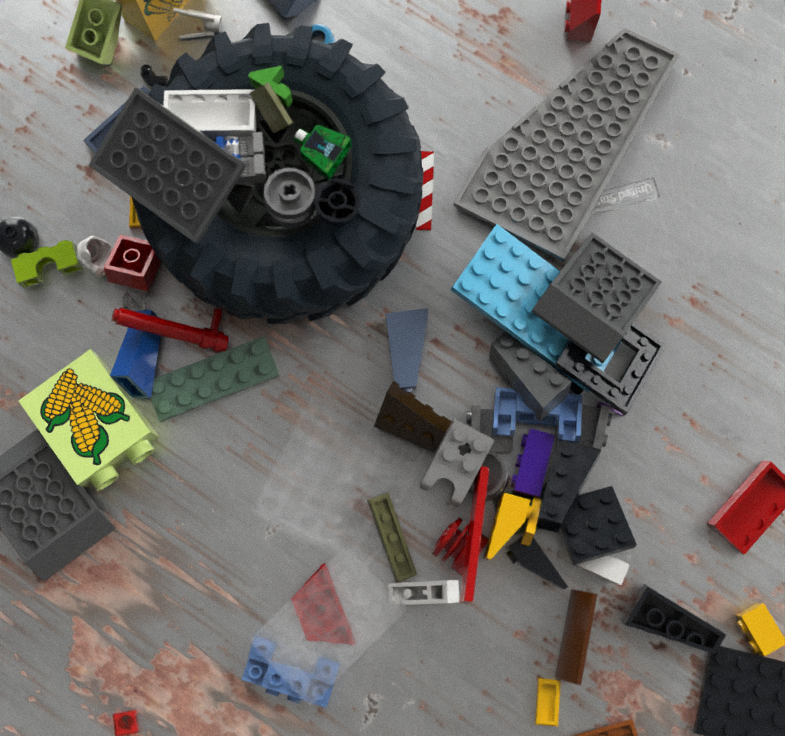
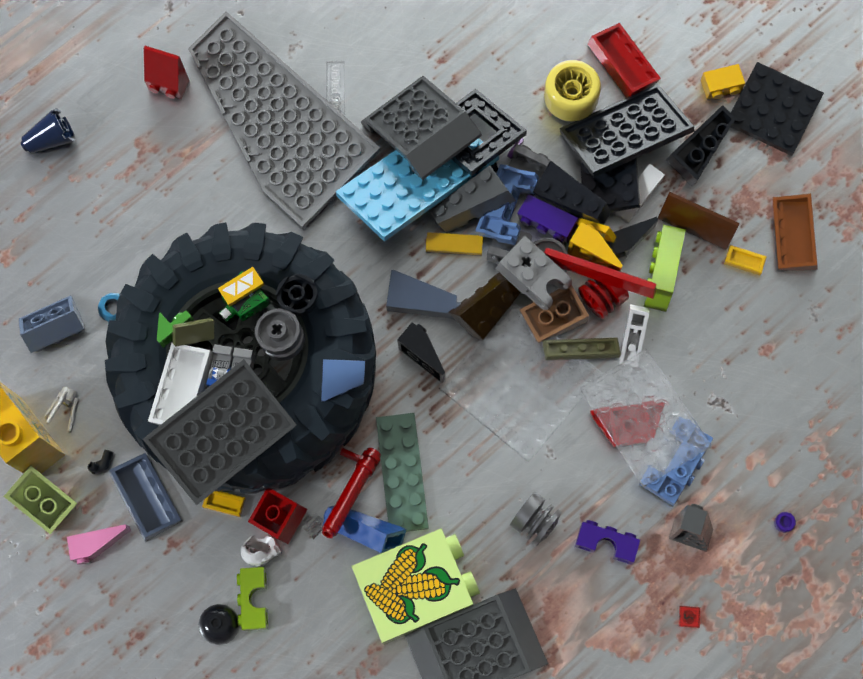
camera: 75 degrees left, 5 degrees down
none -> bright pink slope [67,524,131,565]
none -> yellow tile [218,267,264,307]
none -> medium blue slope [321,359,365,402]
none -> black slope [397,322,446,384]
none -> yellow tile [426,232,483,256]
none -> flat silver wheel [510,492,562,546]
none -> medium nougat slope [520,285,589,343]
none -> light yellow wheel [544,60,601,122]
none -> black plate [560,84,695,177]
none -> dark purple arch [574,520,640,565]
none -> lime wedge [644,224,686,312]
none -> dark grey wedge [669,504,713,552]

